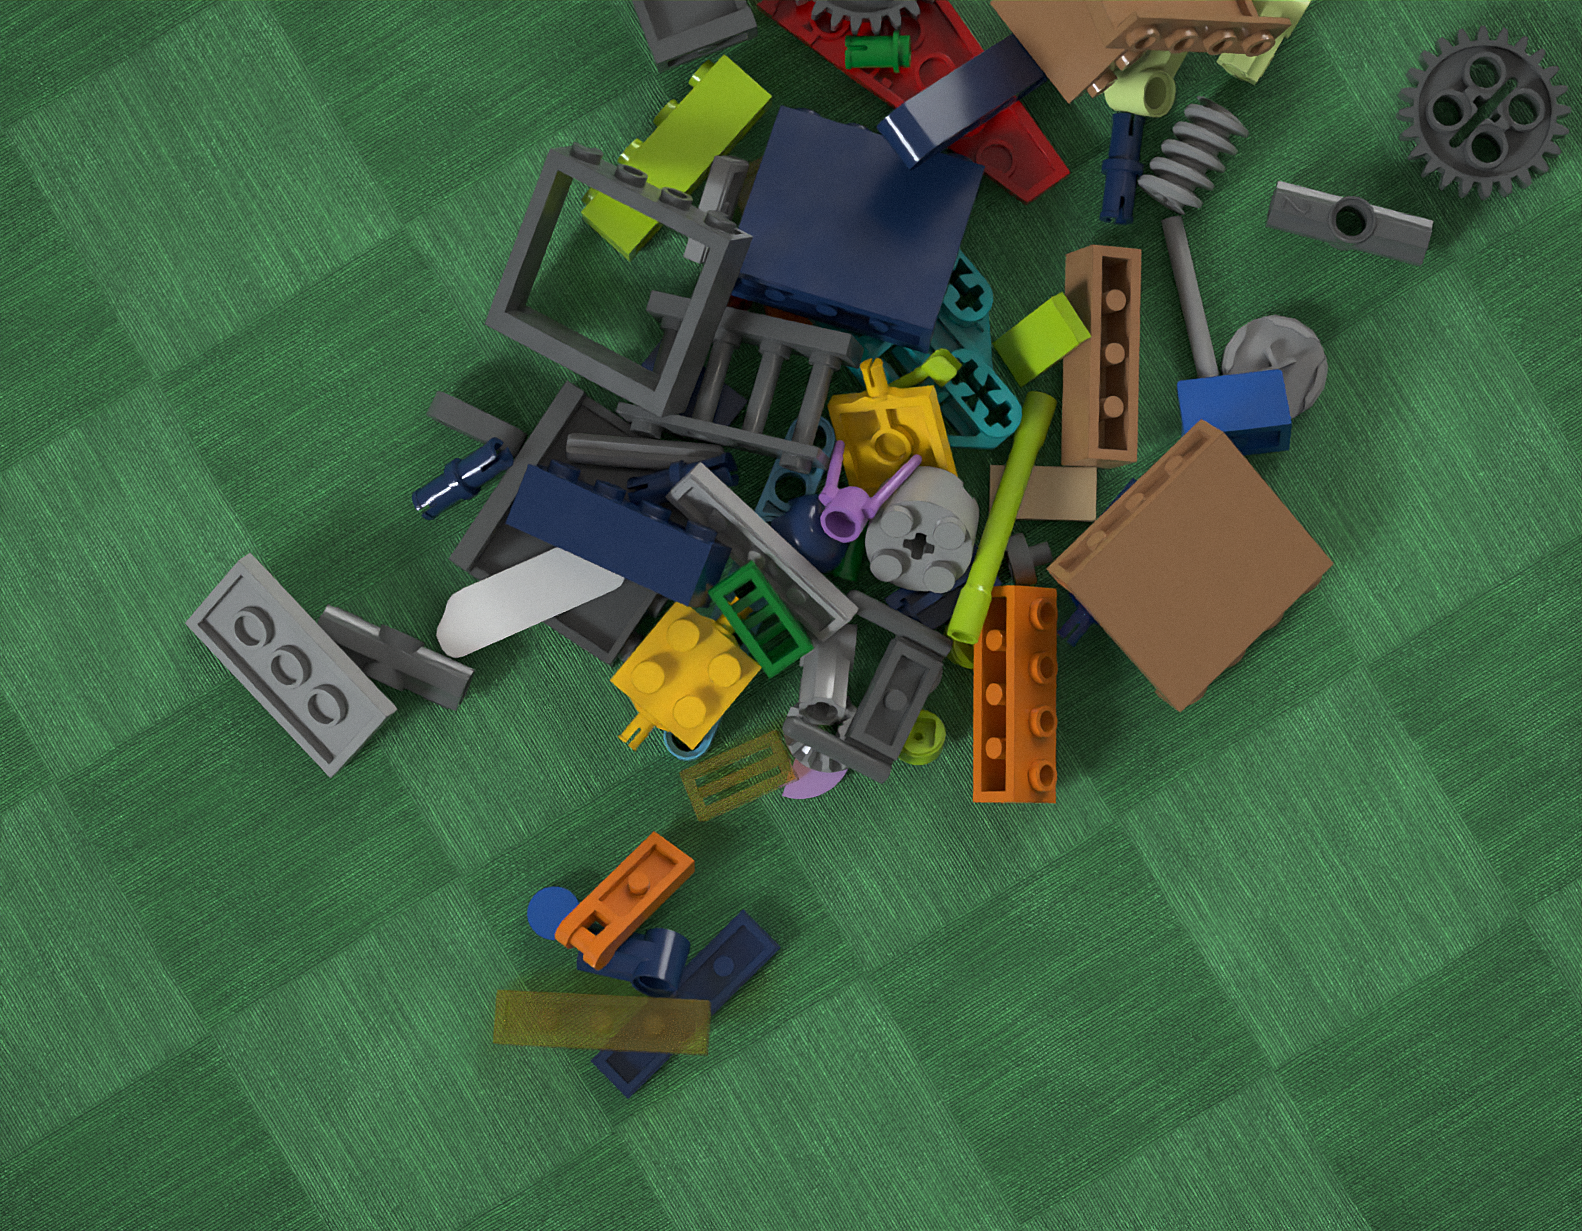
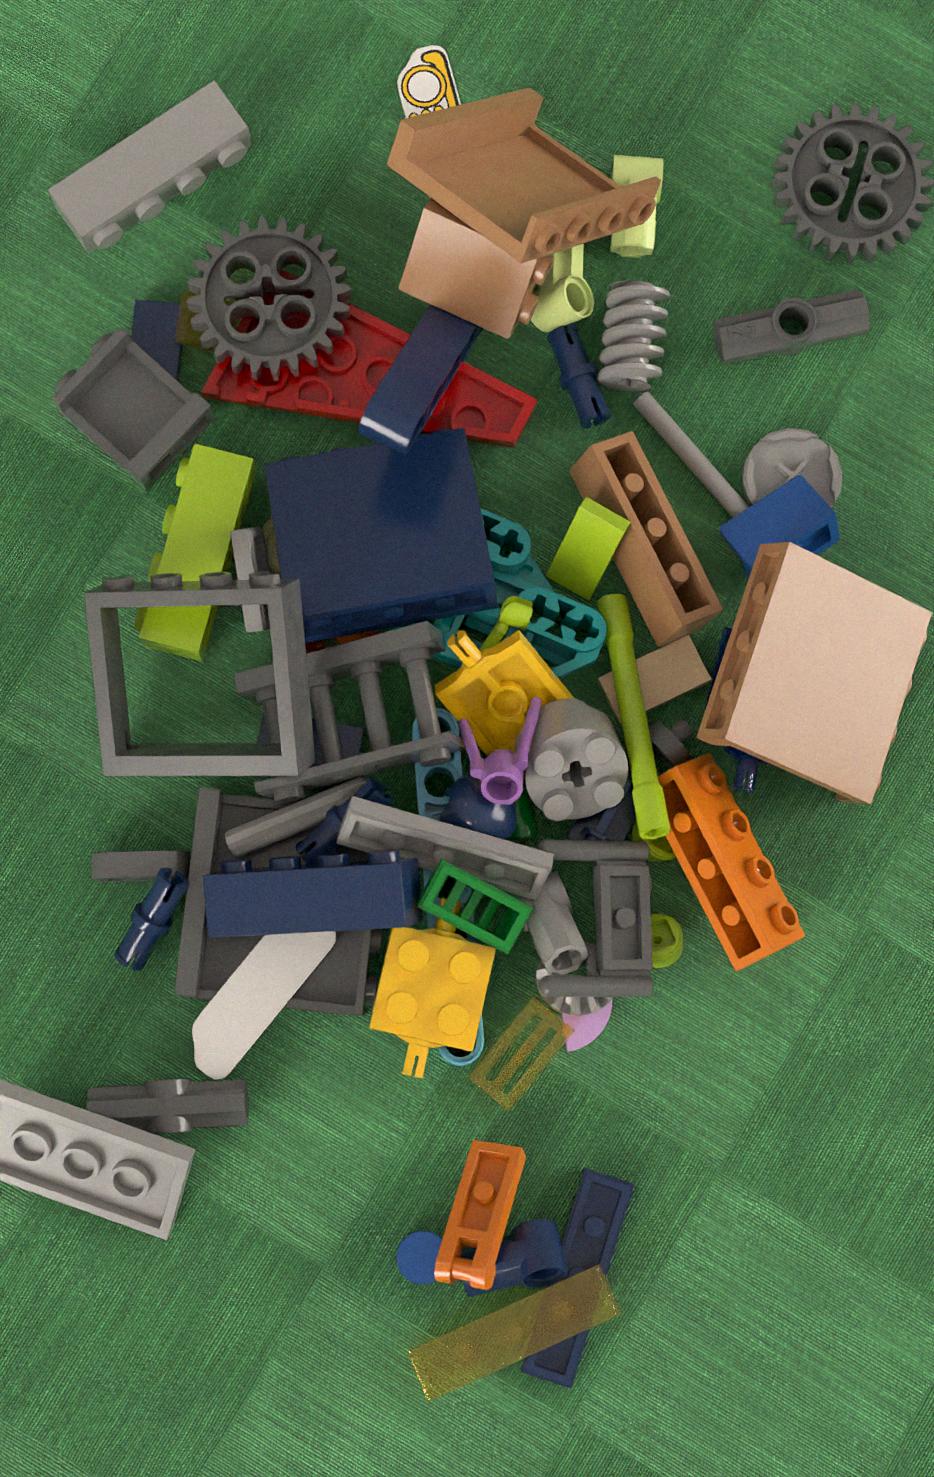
camera: 30 degrees left, 5 degrees down
green pin [845,30,911,73] -> none

